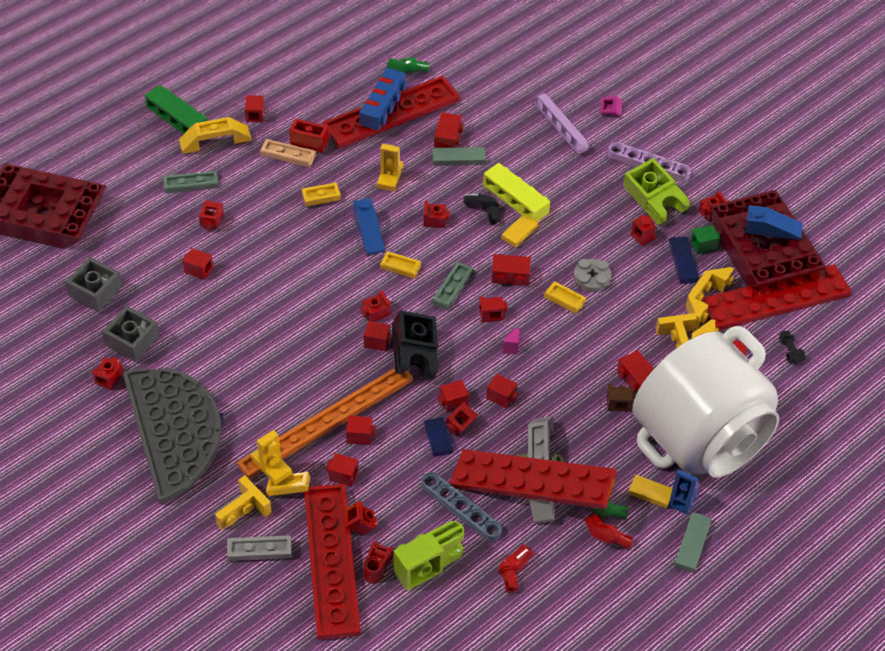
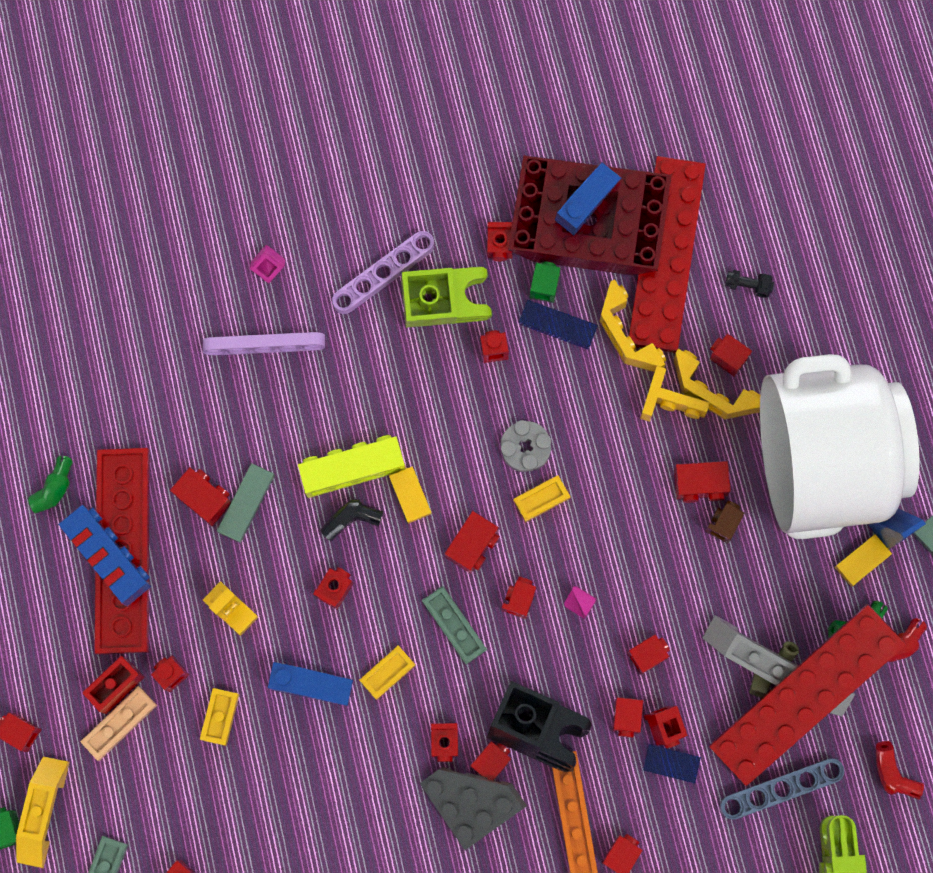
camera: 55 degrees left, 25 degrees up
none -> red brick [151,655,190,692]
none -> dark grey plate [420,767,527,850]

